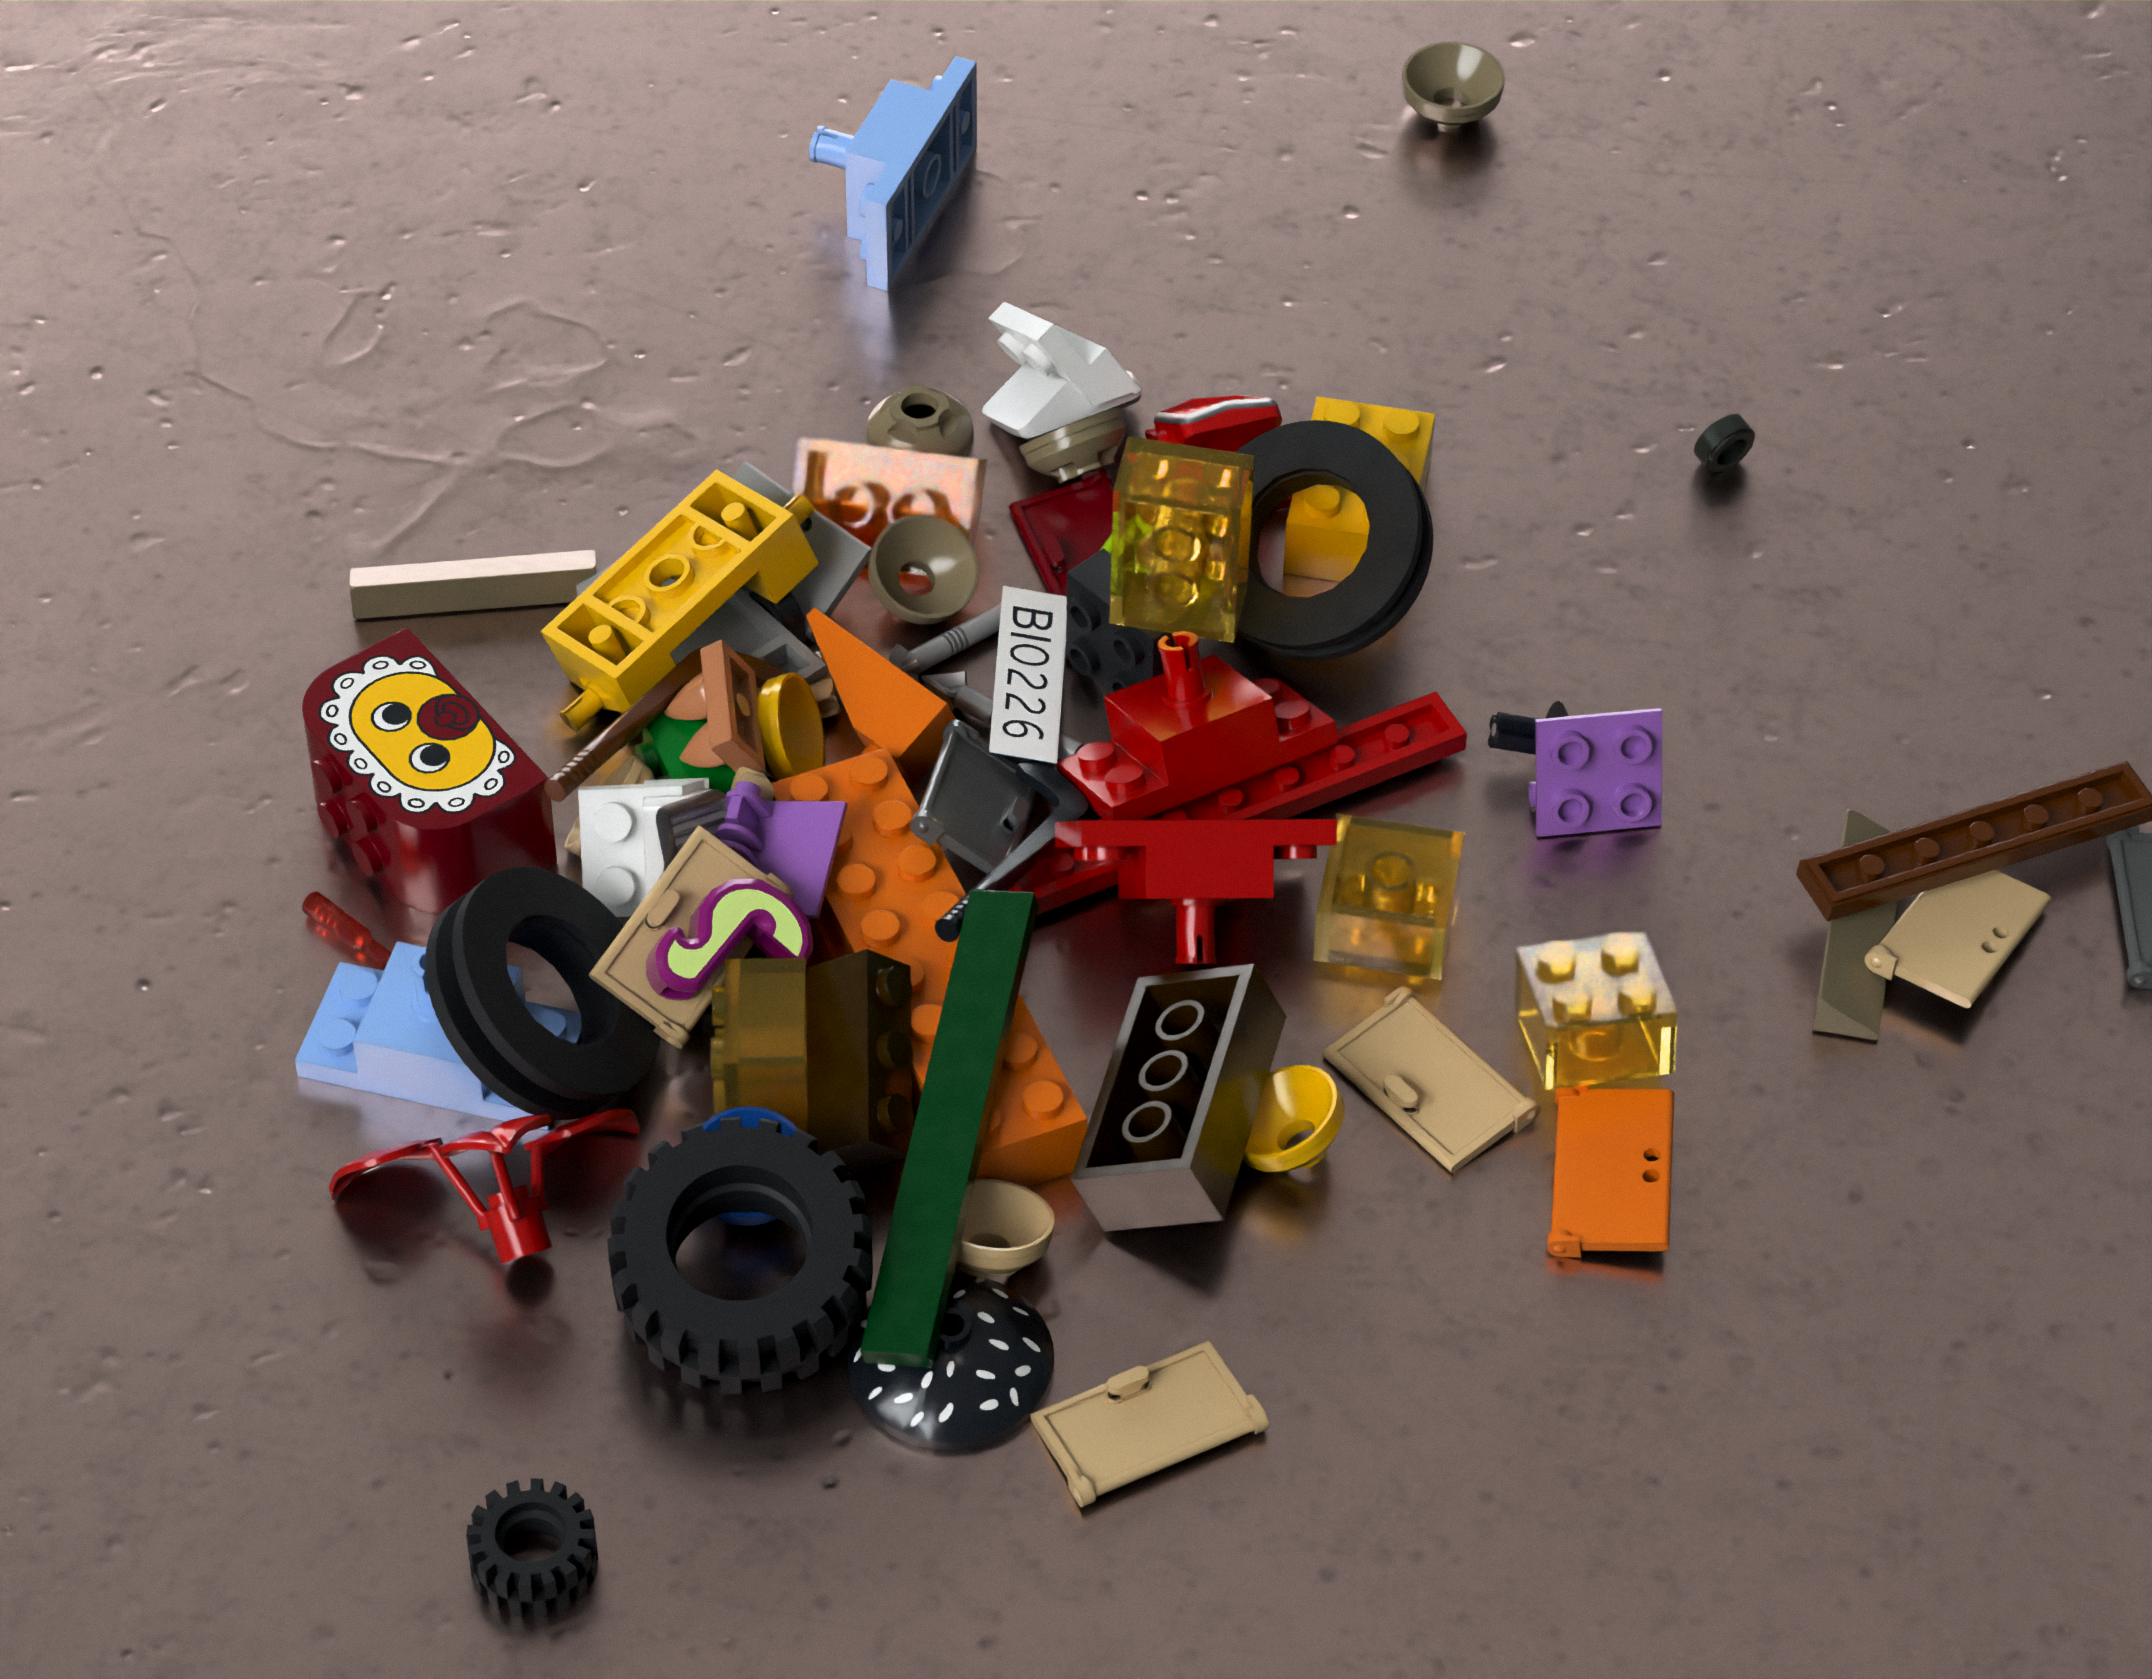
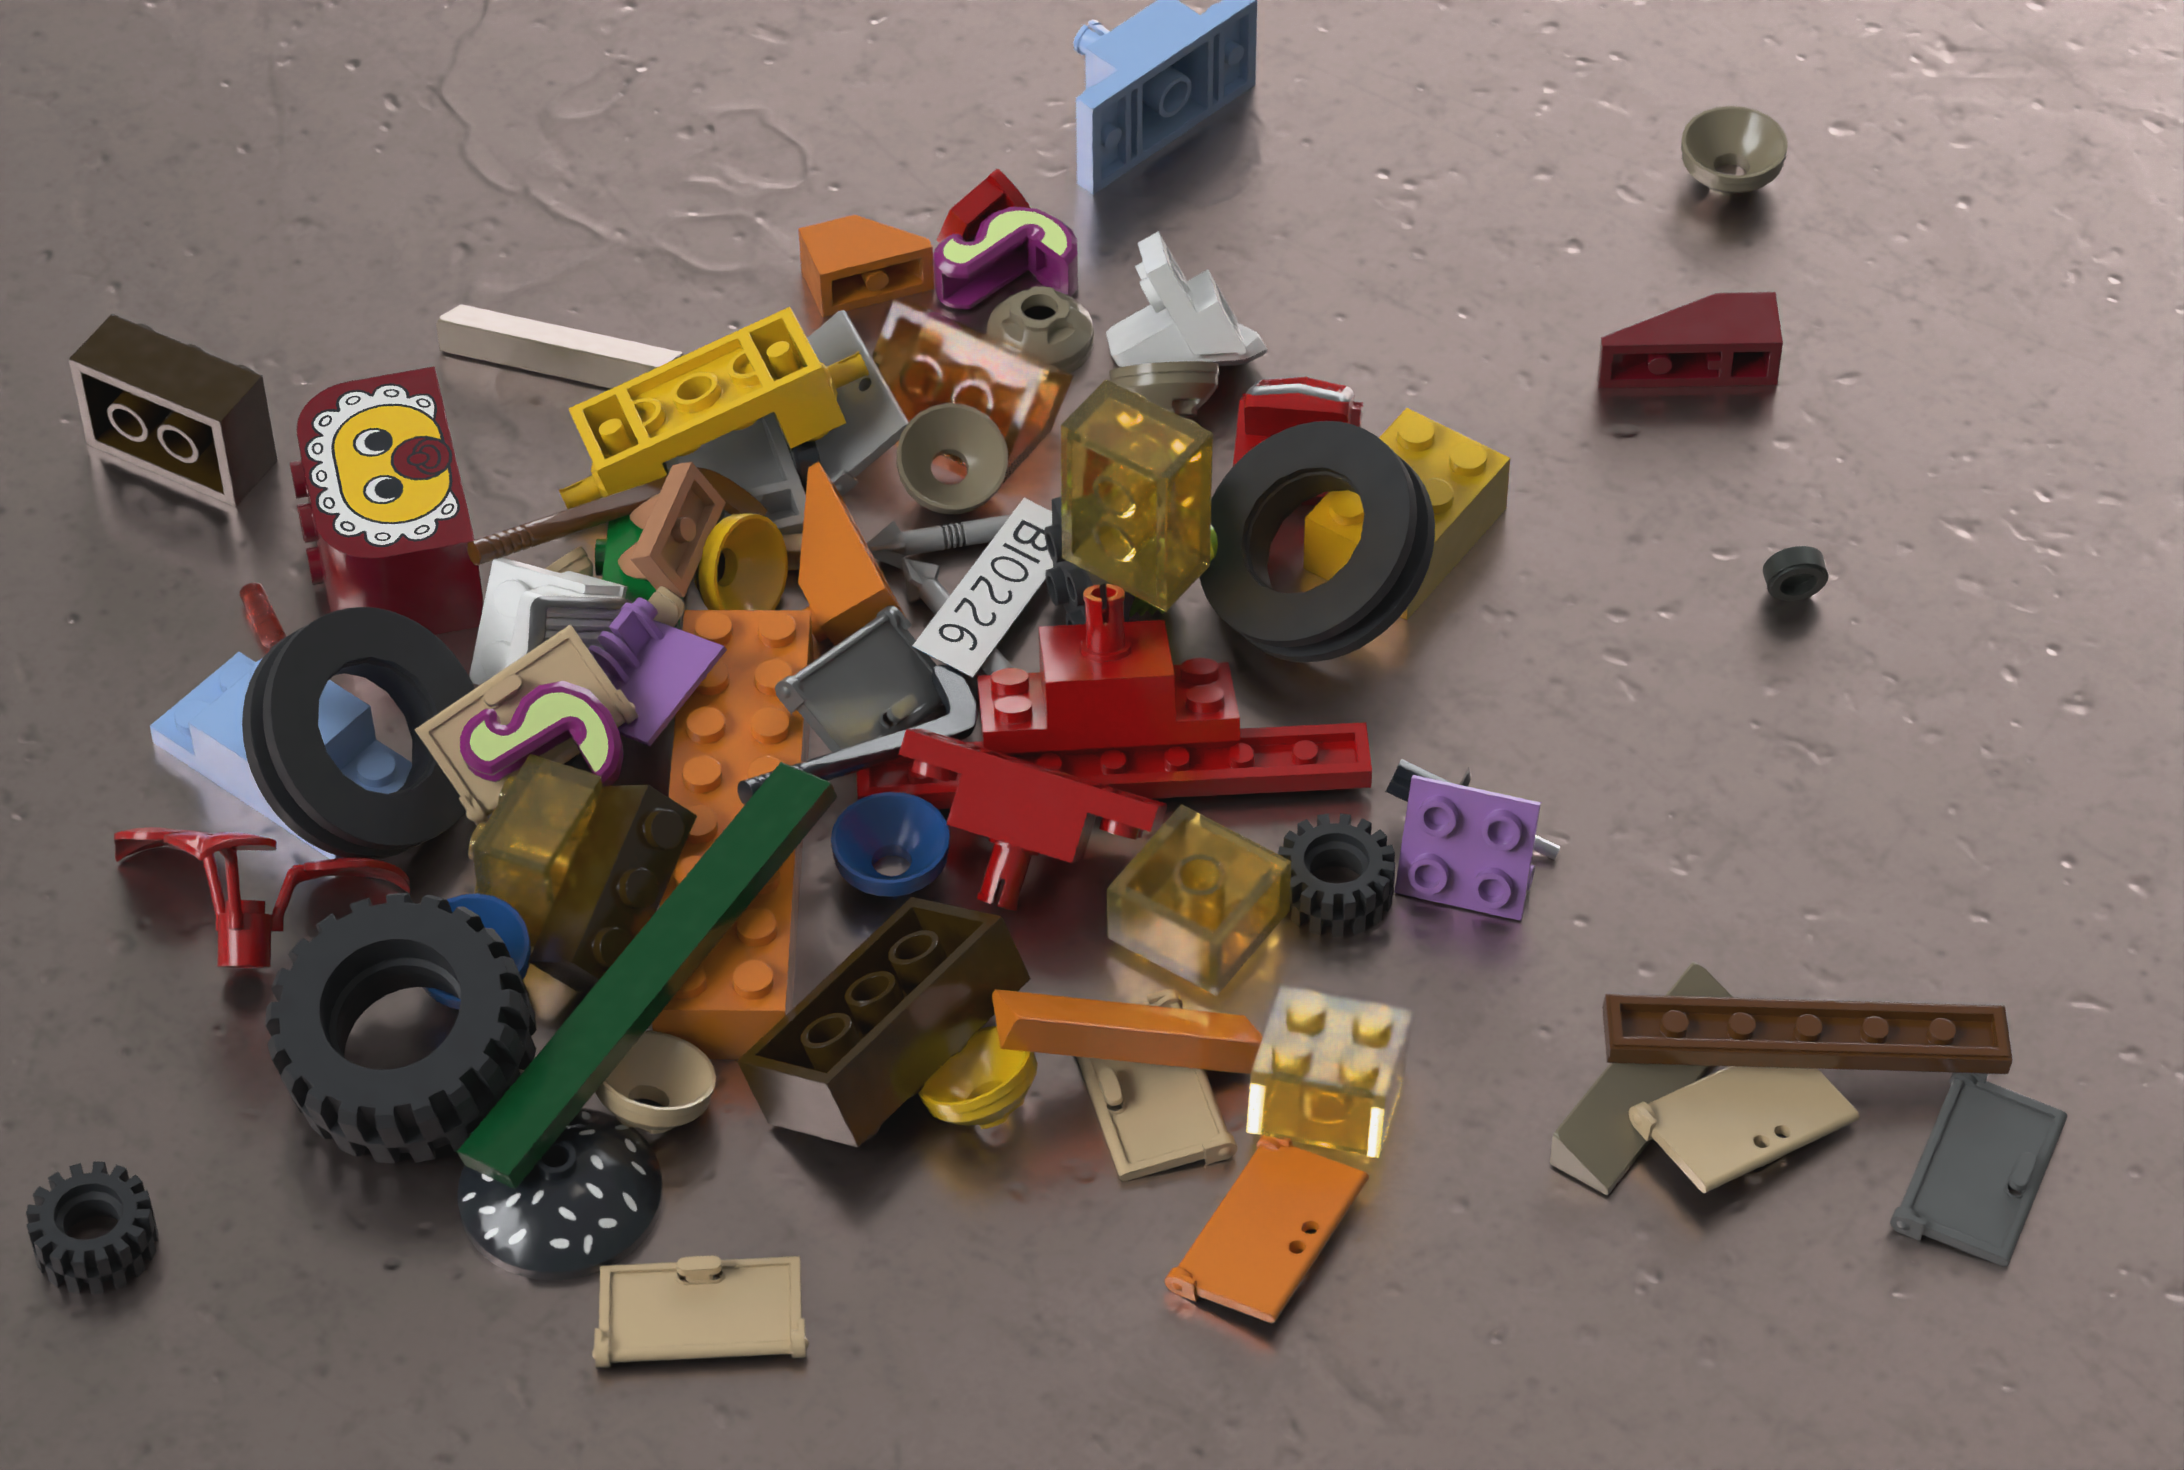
camera: 25 degrees right, 0 degrees up
none -> dark brown brick [69,314,278,507]
none -> orange slope [798,214,935,317]
none -> blue piece [831,792,950,897]
none -> magenta animal [933,207,1078,309]
none -> red tile [936,169,1031,243]
none -> orange slope [992,989,1267,1074]
none -> black tyre [1277,813,1395,937]
none -> dark red slope [1597,292,1783,388]

